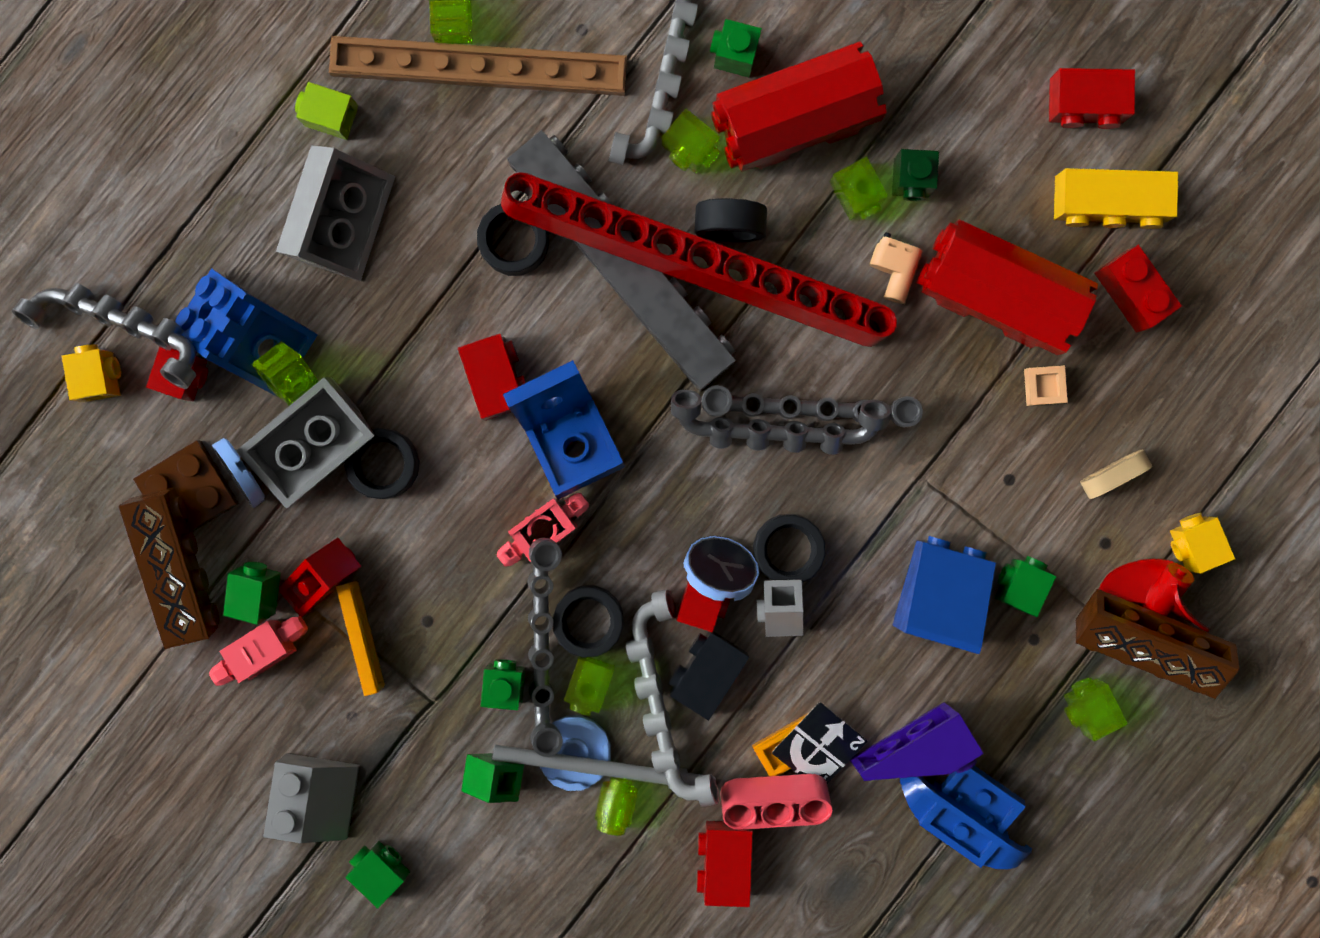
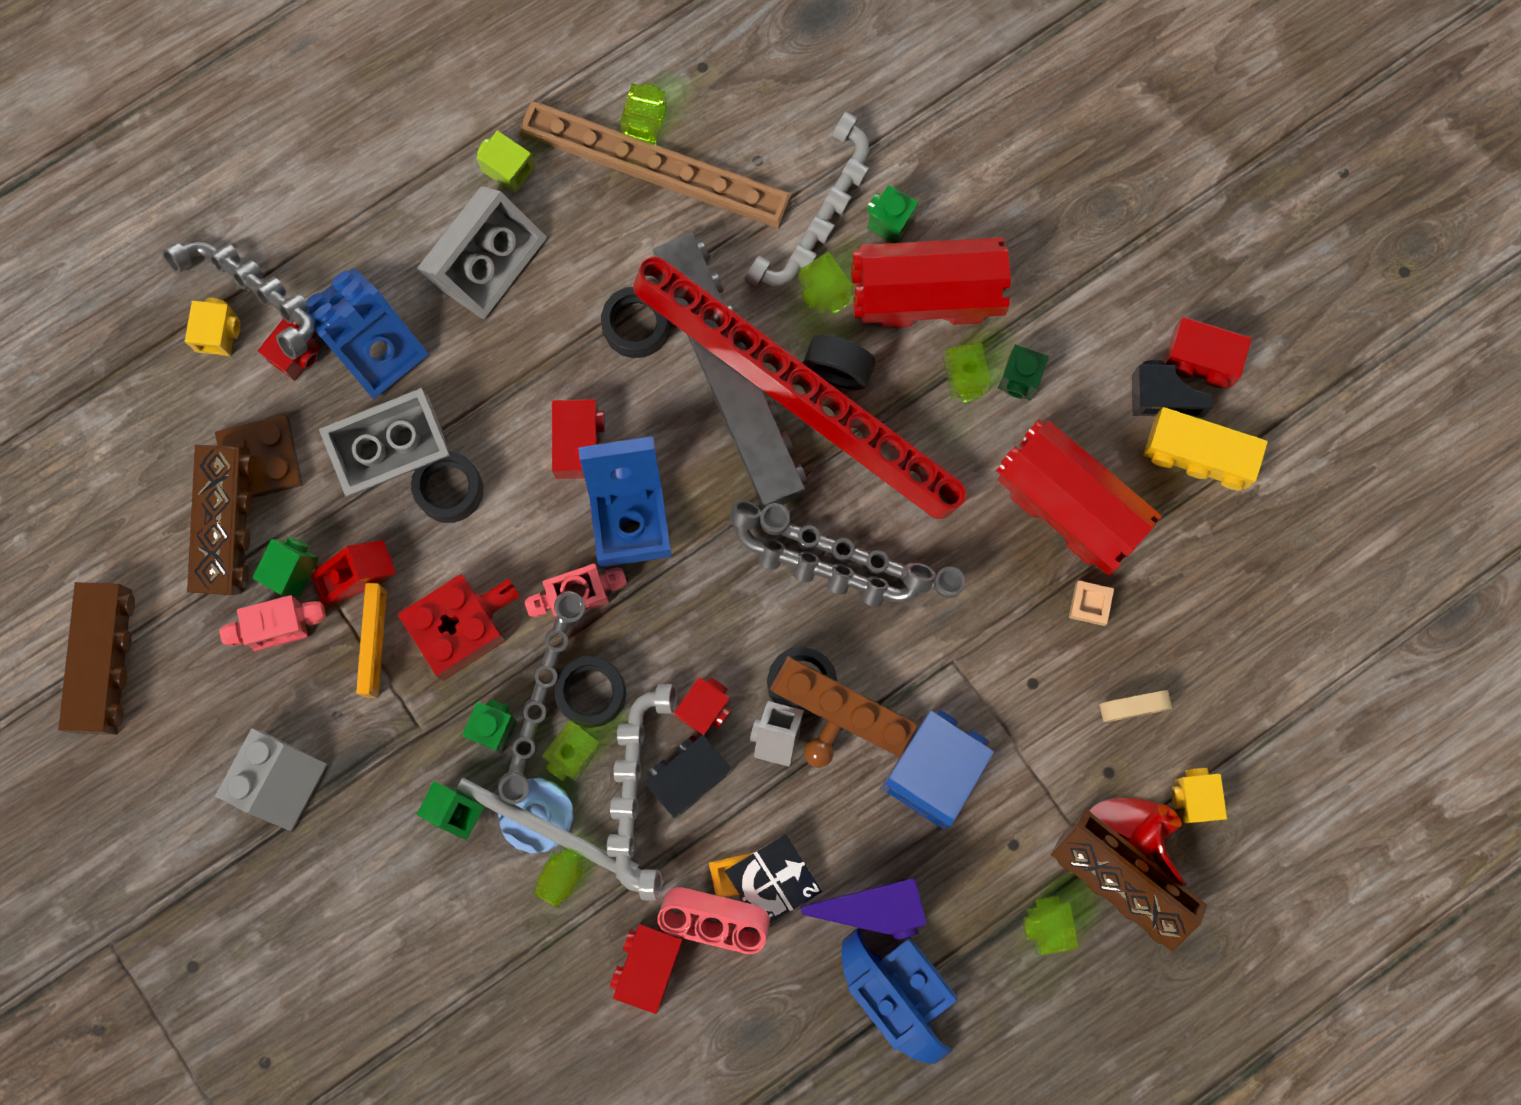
camera: 20 degrees right, 10 degrees down
light blue tile [212,438,265,508] -> none
clear neon green brick [251,341,319,406] -> none
green brick [345,841,410,909] -> none
black tile [683,536,759,601] -> none
light nougat piece [869,232,923,304] -> none
green brick [994,556,1056,617] -> none
red brick [1094,244,1182,333] -> none
none -> reddish brown brick [58,582,135,735]
none -> red brick [398,574,521,681]
none -> dark orange plate [770,656,917,768]
none -> black arch [1132,360,1213,417]

